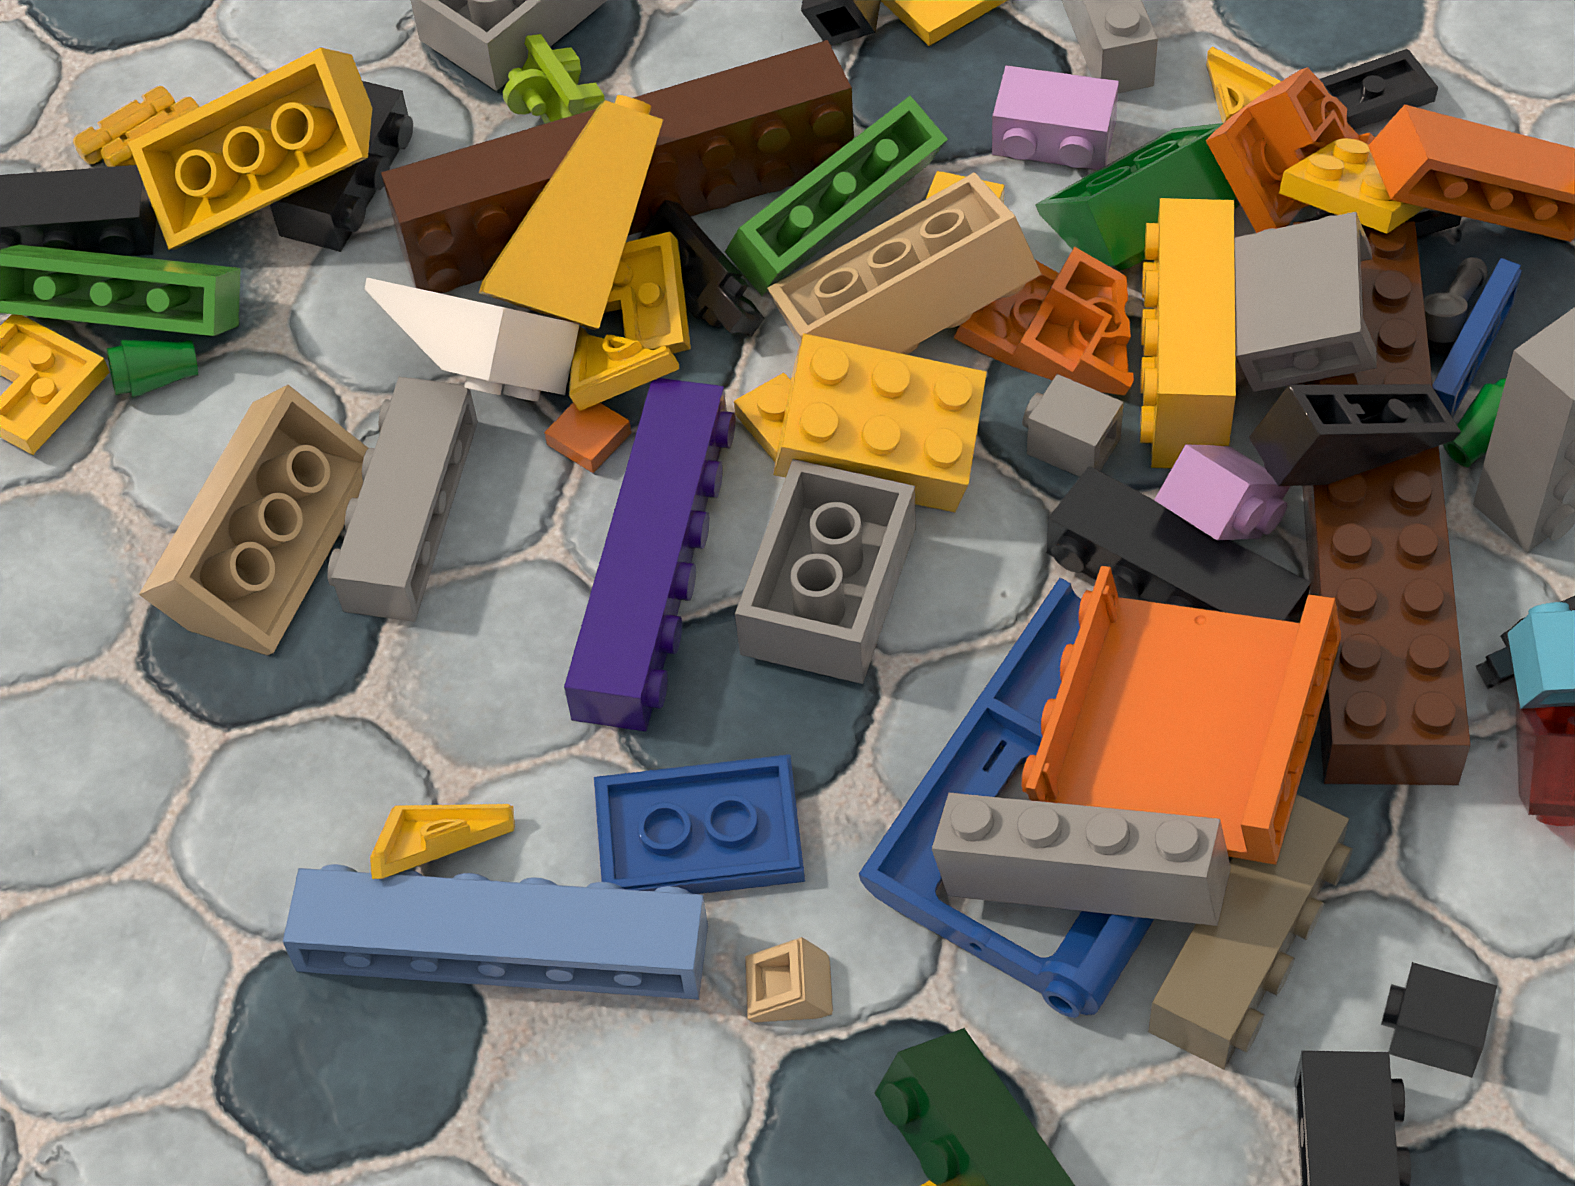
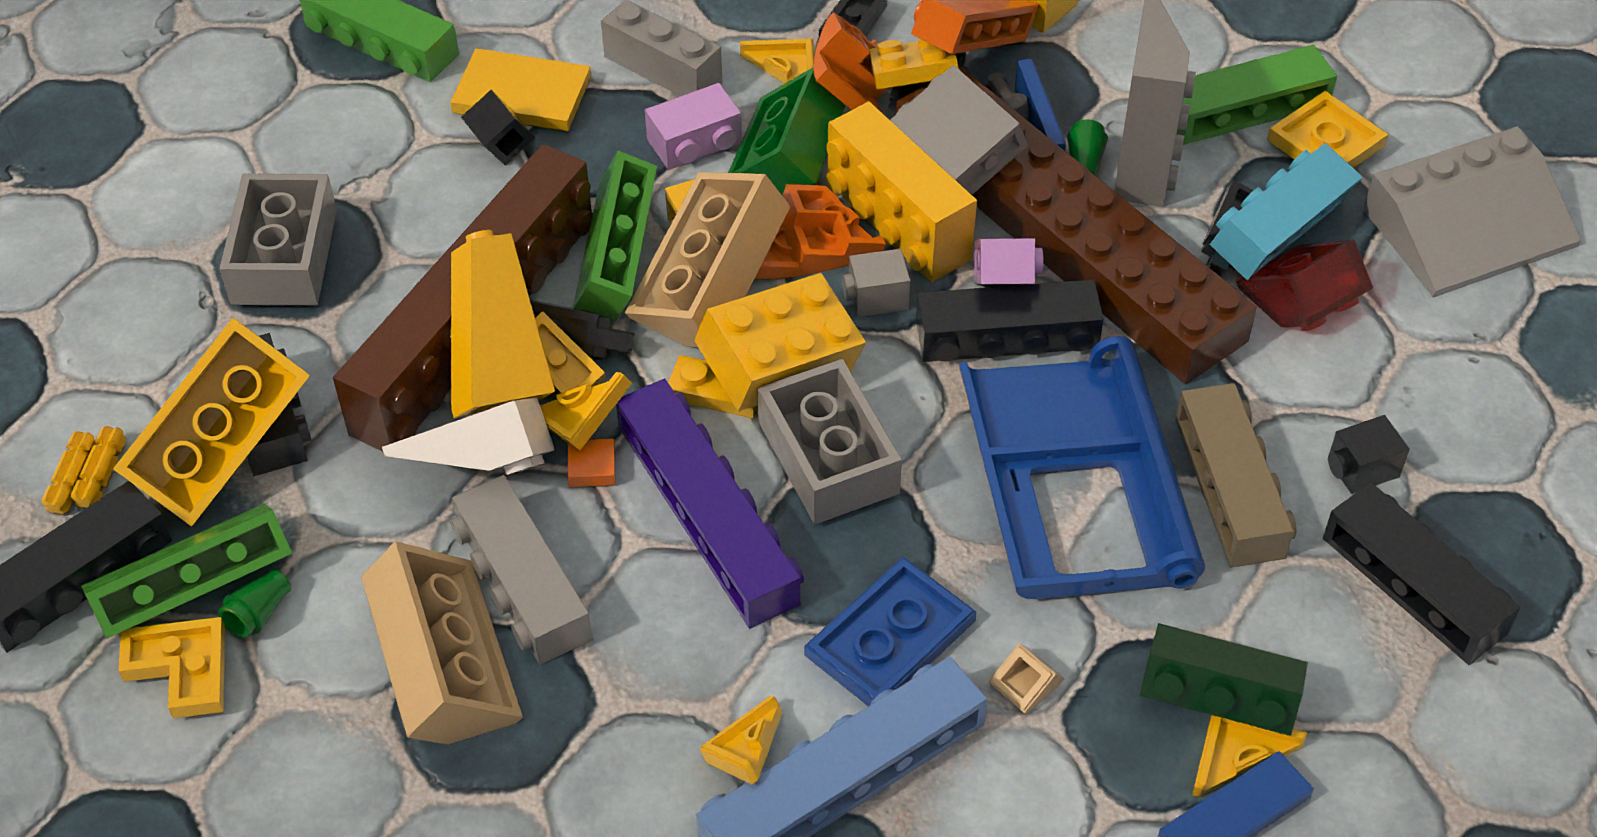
camera: 45 degrees left, 5 degrees down
lime hips [503,34,605,124] -> none
light grey brick [932,793,1231,926] -> none
orange panel [1022,566,1341,865] -> none
black slope [1249,384,1461,487] -> none

